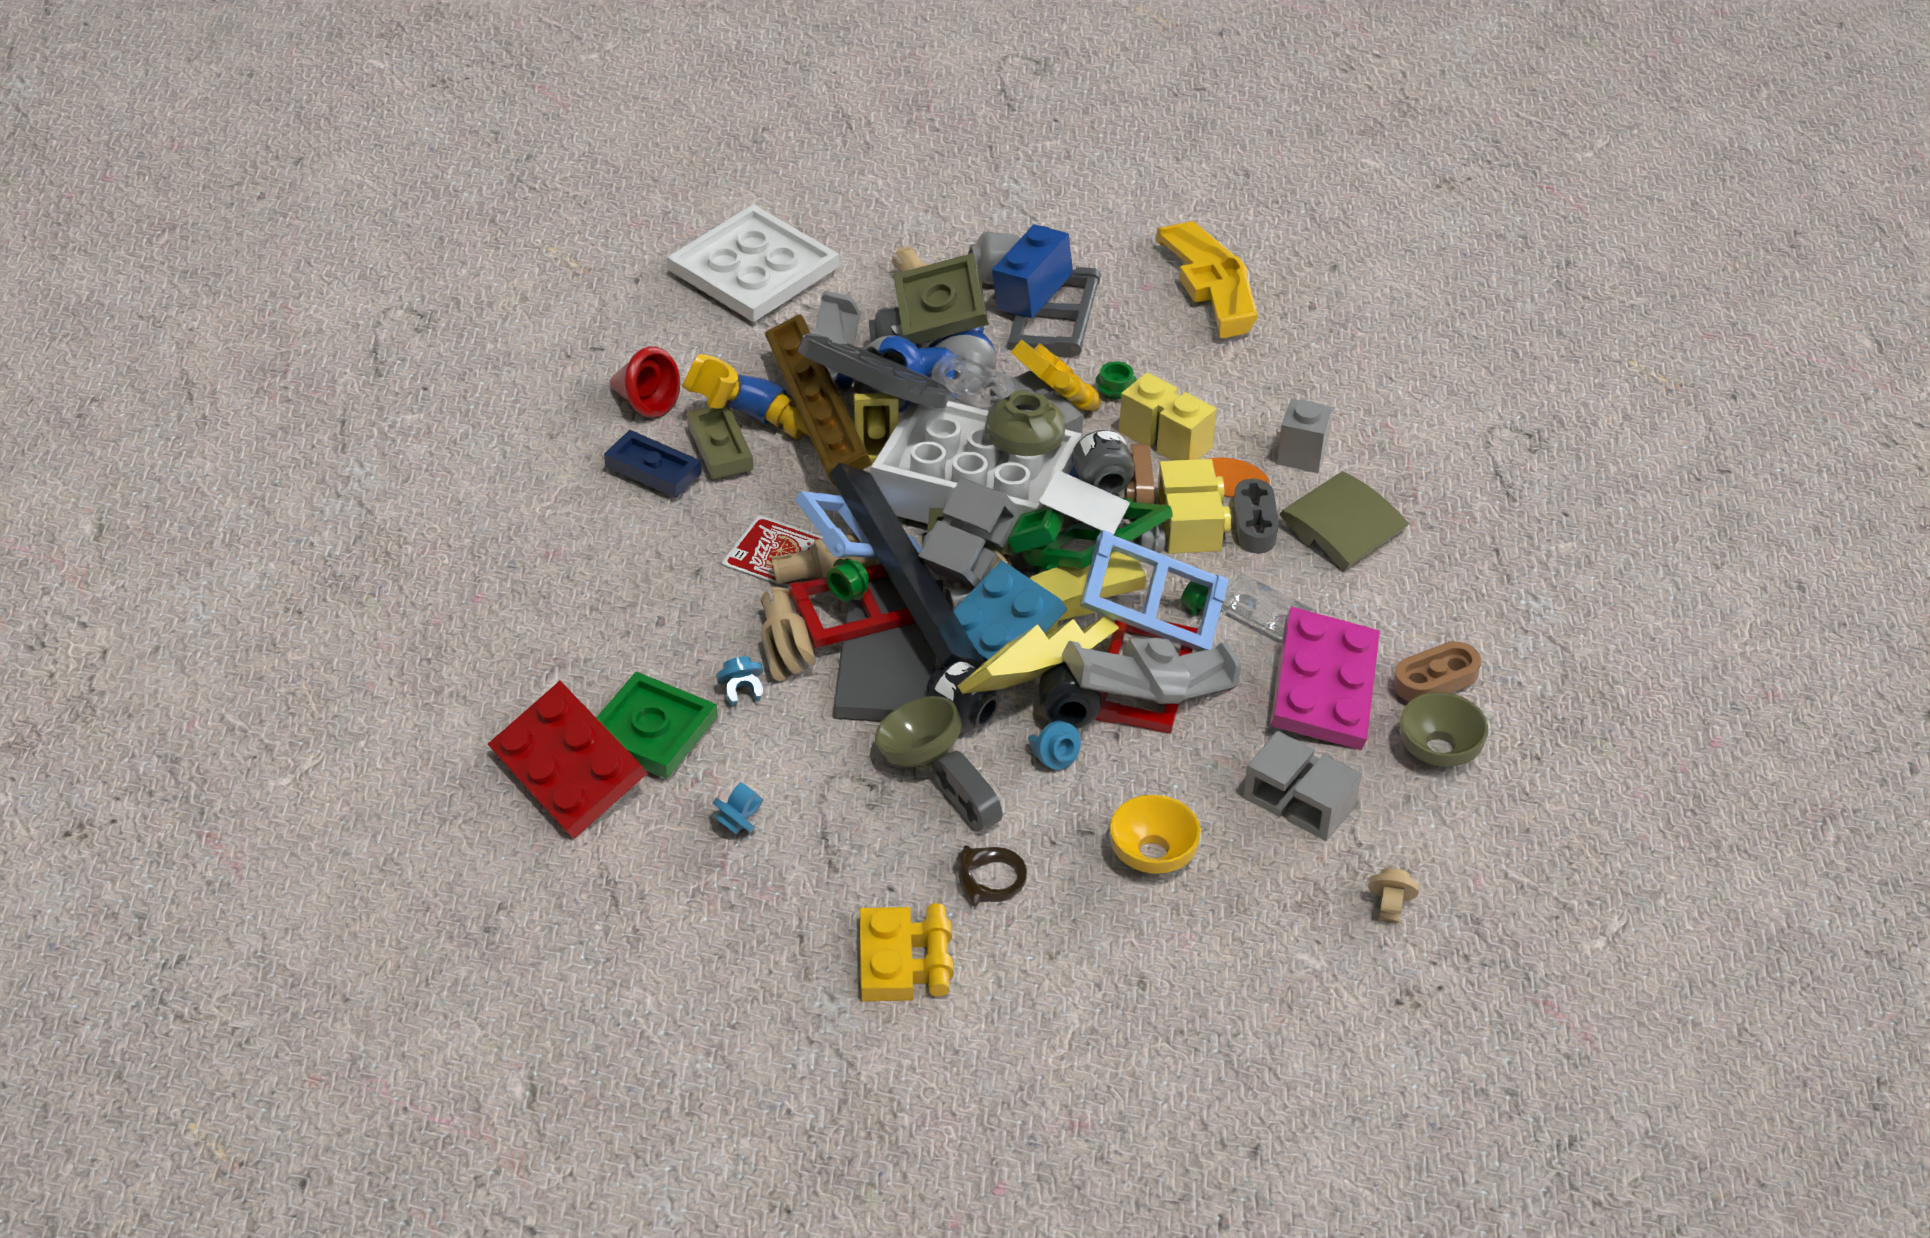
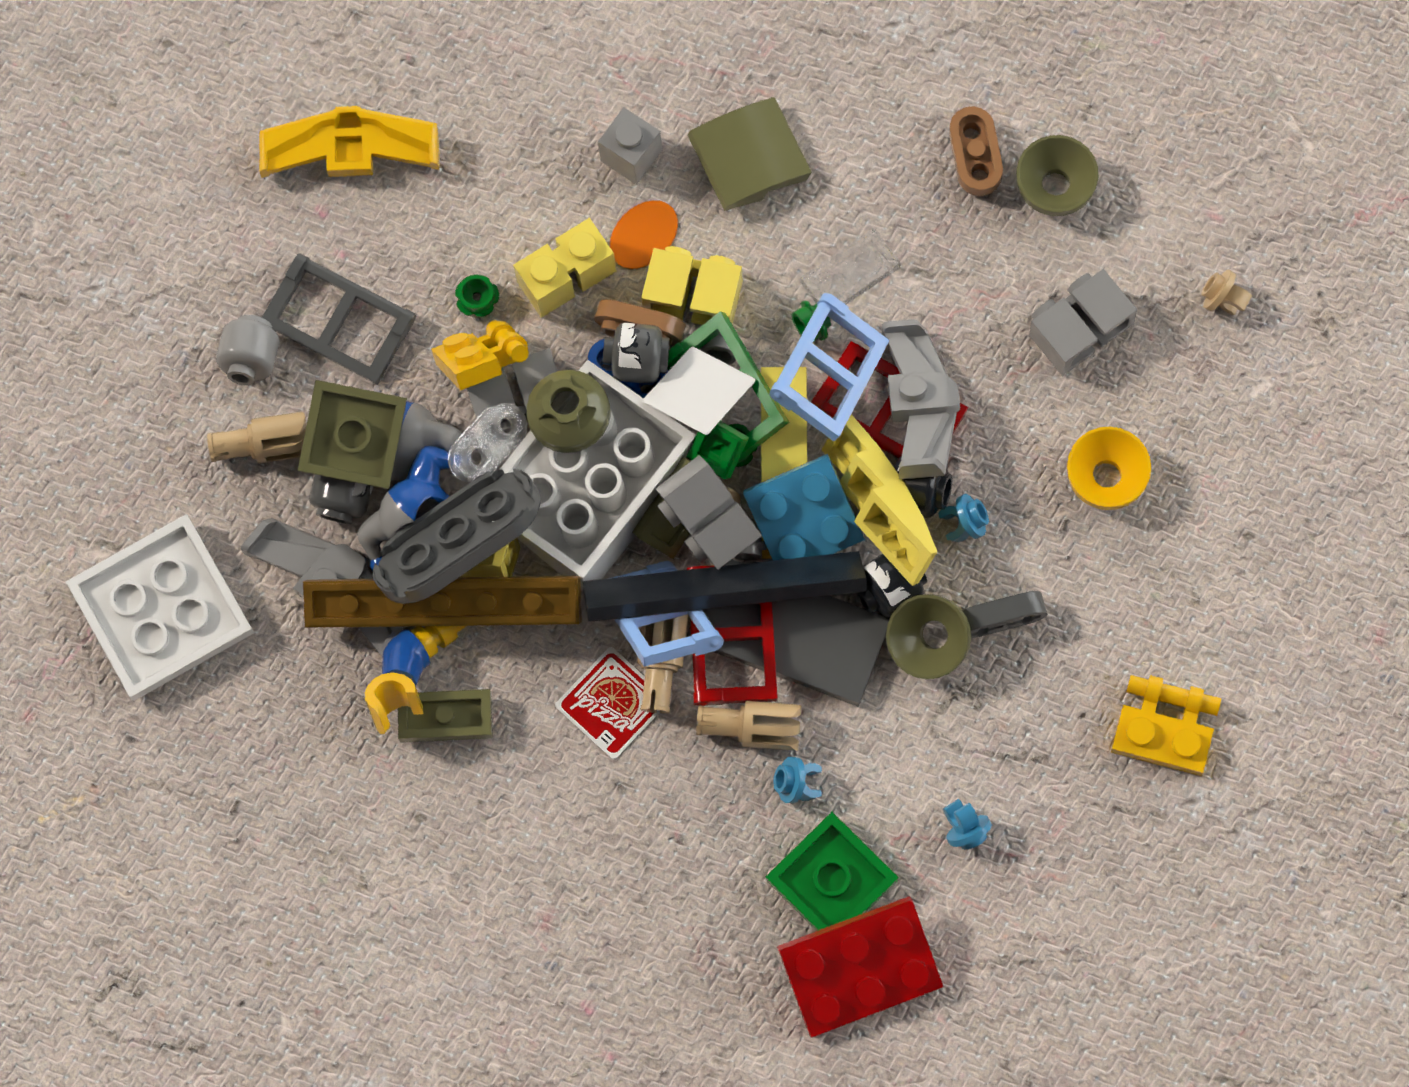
camera: 65 degrees left, 30 degrees up
dark blue plate [604,430,702,498] -> none
red hat [610,346,681,418] -> none
green plate [826,558,869,602] -> none
dark brown piece [956,845,1027,906] -> none
blue brick [992,224,1073,319] -> none
dark grey beam [1233,478,1279,554] -> none
dark pink plate [1270,606,1380,750] -> none

